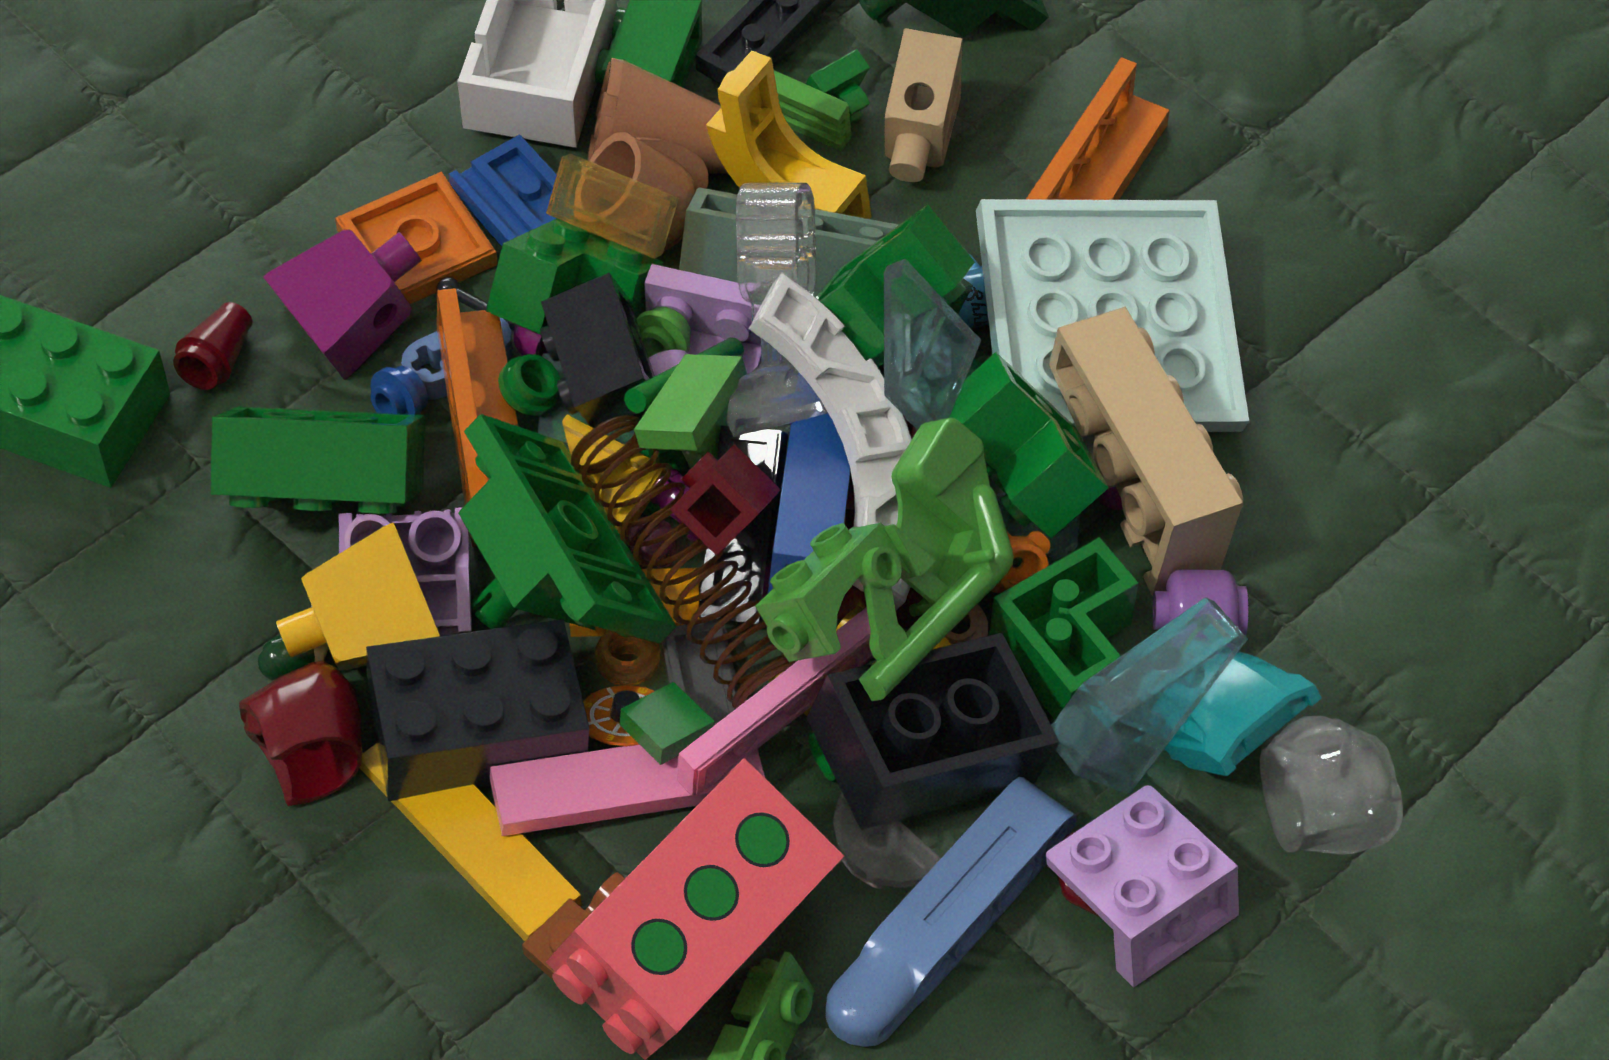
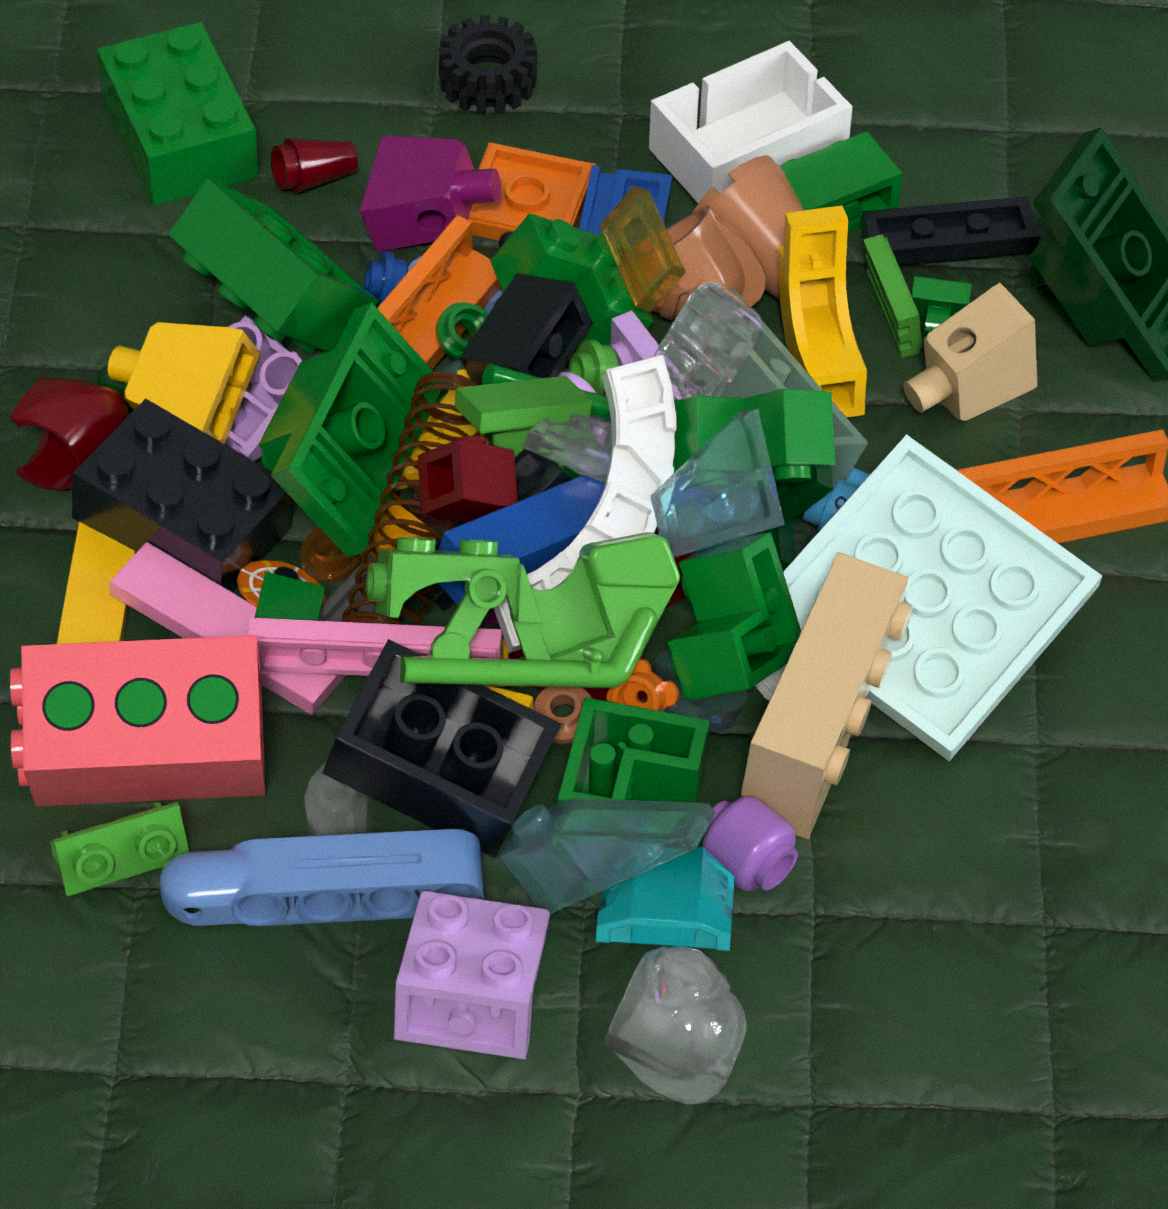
camera: 45 degrees right, 5 degrees down
none -> black tyre [439,15,537,115]

